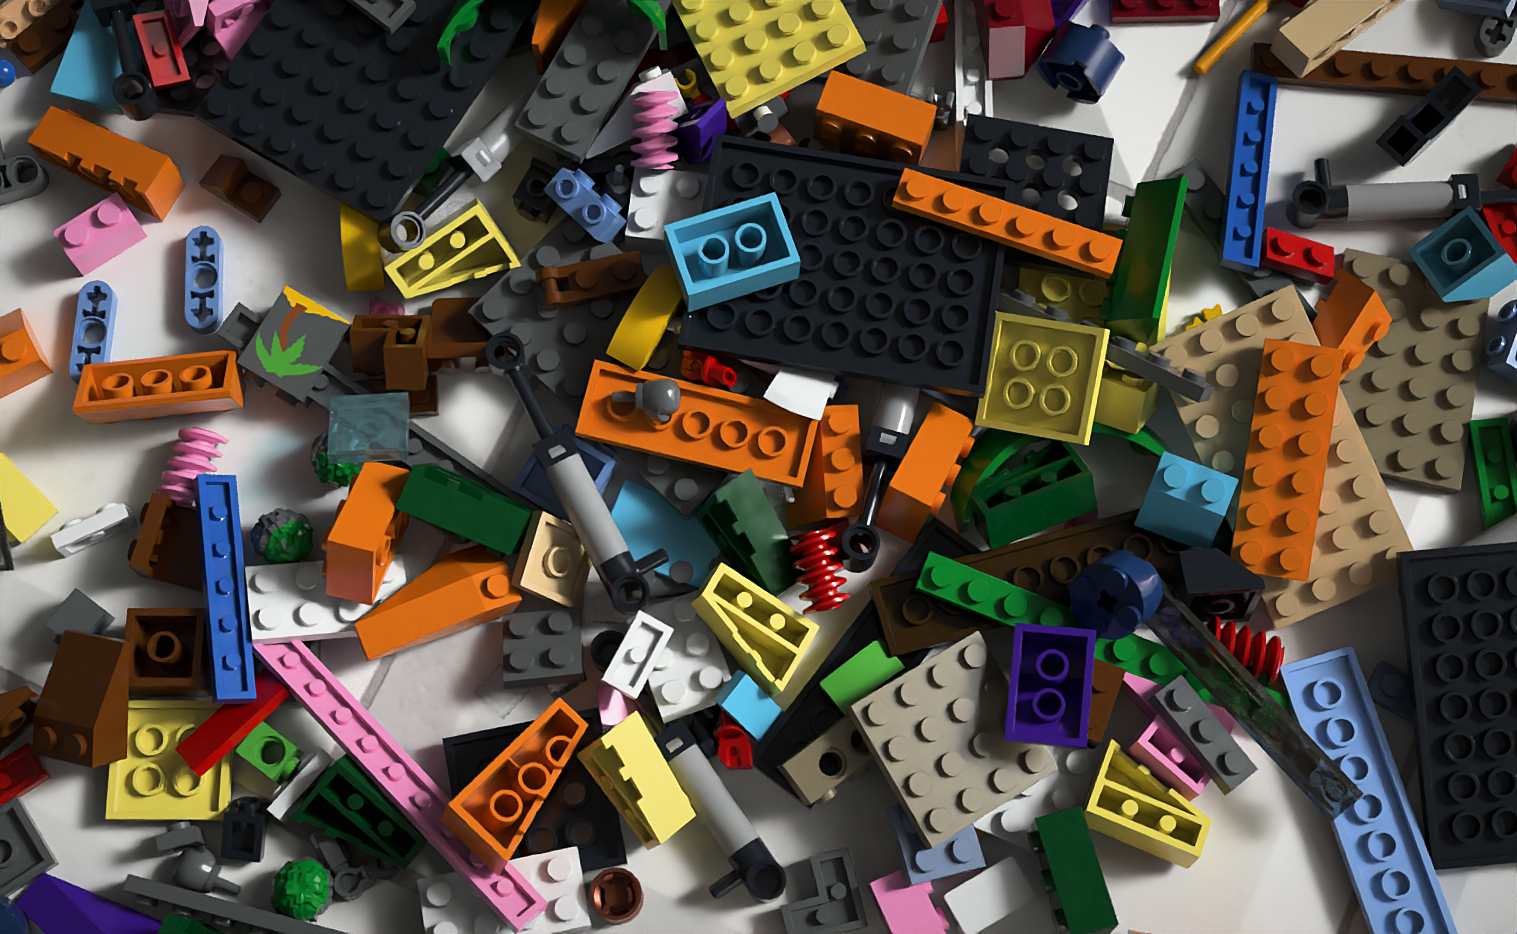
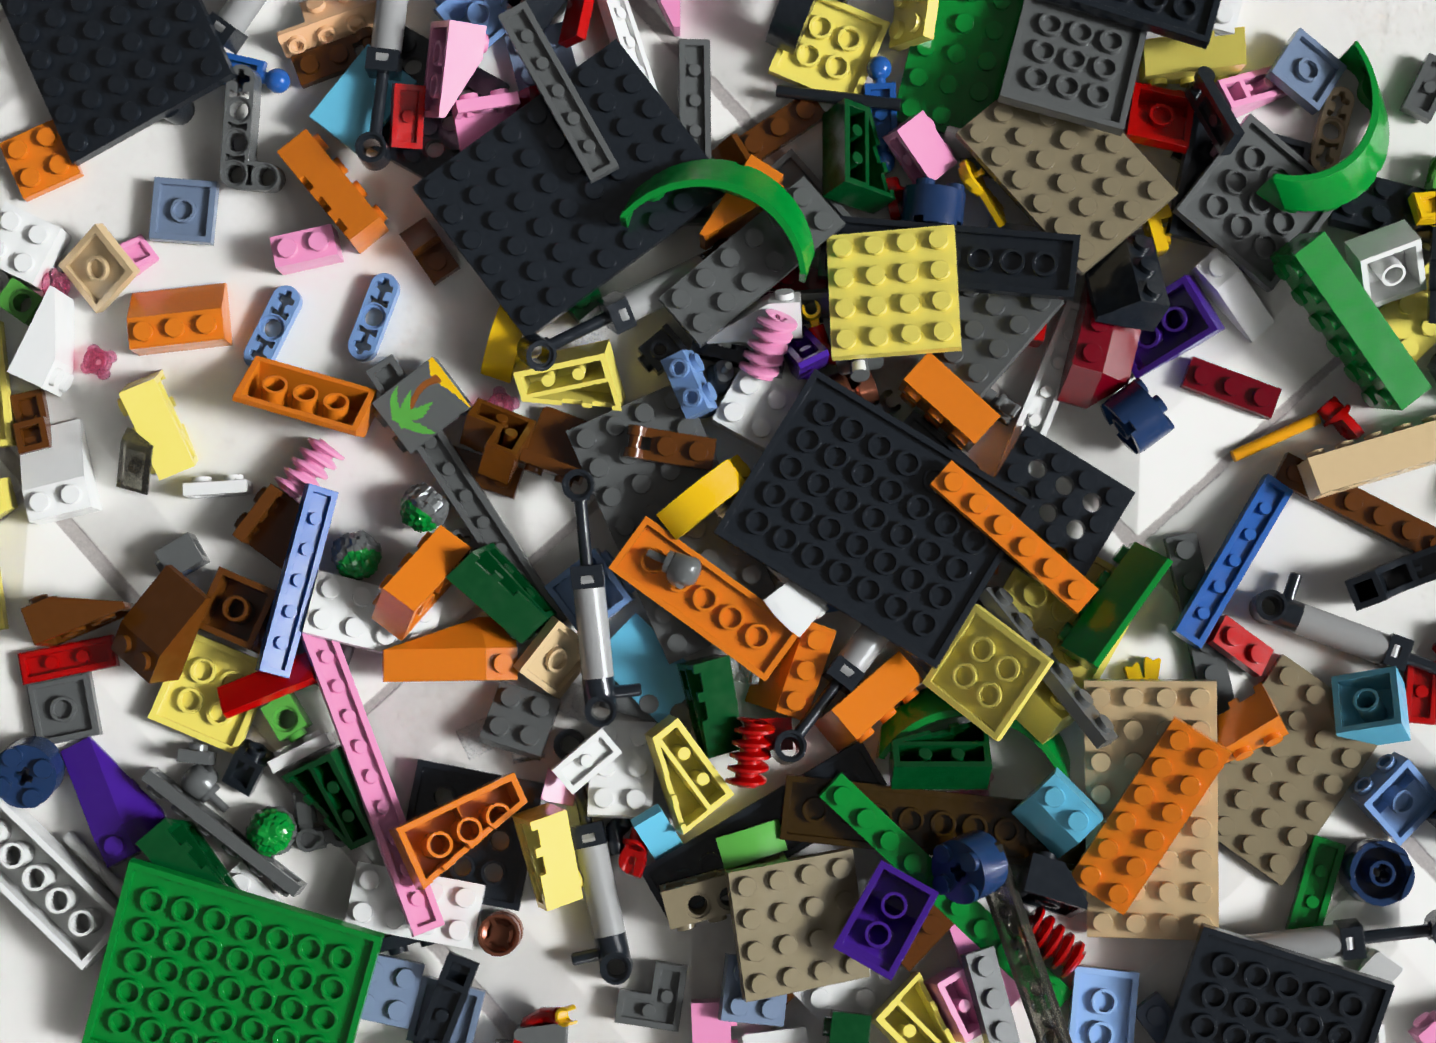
camera: 25 degrees right, 10 degrees up
clear light blue tile [327,392,410,464] -> none
medium azure brick [664,192,801,312] -> none
red piece [680,350,737,388] -> none

